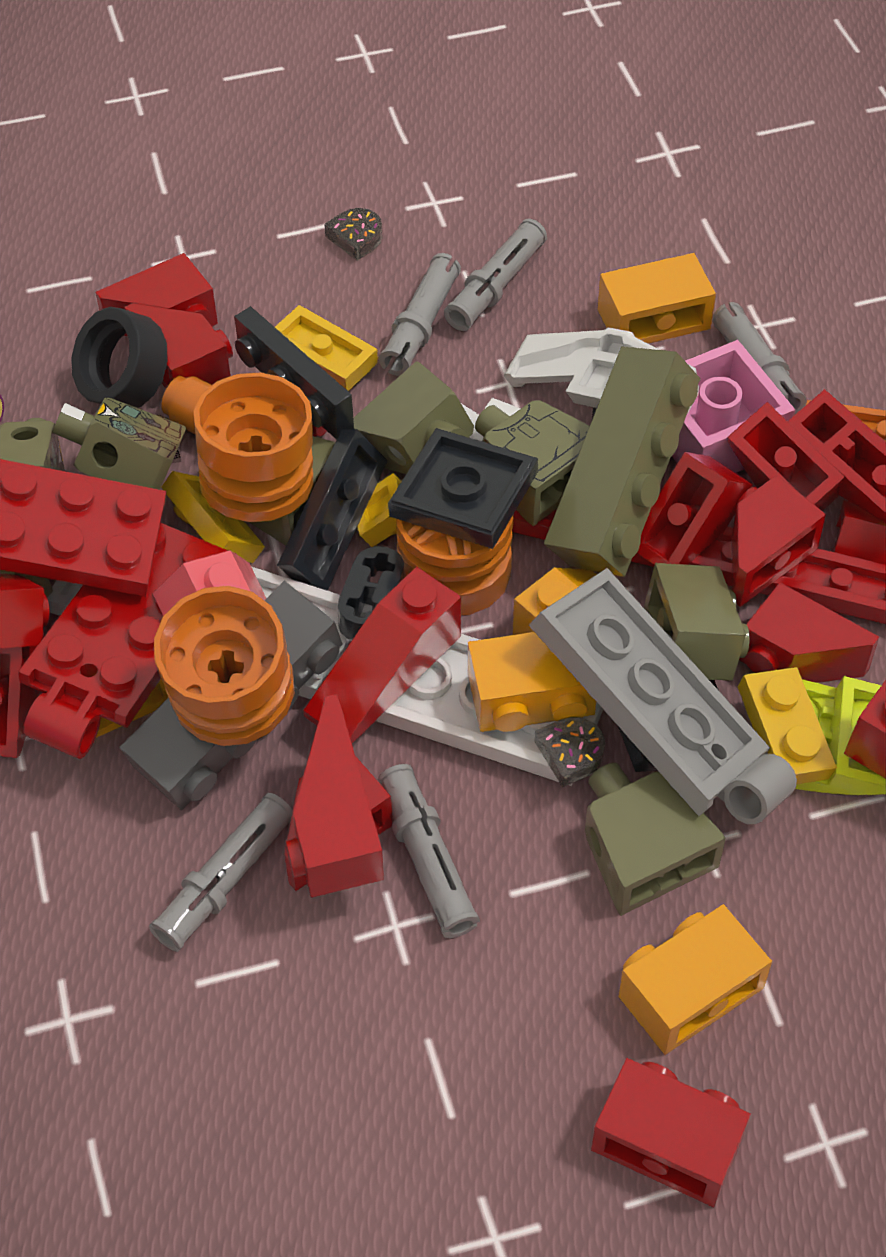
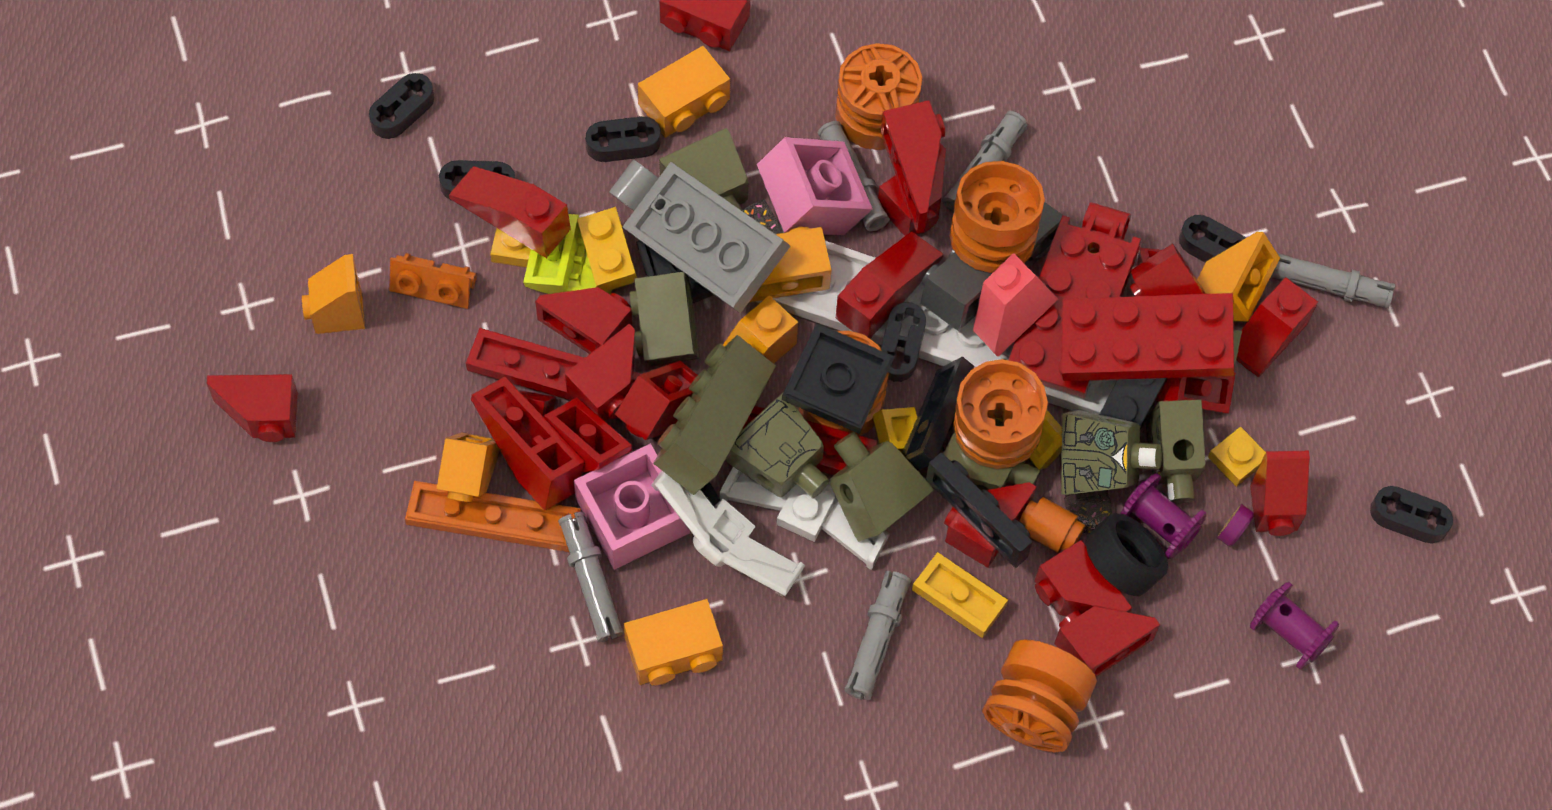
camera: 175 degrees right, 10 degrees up
clear smoke tile [324,208,383,261] -> none
light grey pin [444,219,547,331] -> none
none -> black beam [585,116,661,162]
none -> bright pink brick [757,137,872,235]
none -> orange wheel [835,43,922,150]
none -> orange wheel [982,639,1097,753]
none -> magenta hose [1120,474,1207,559]

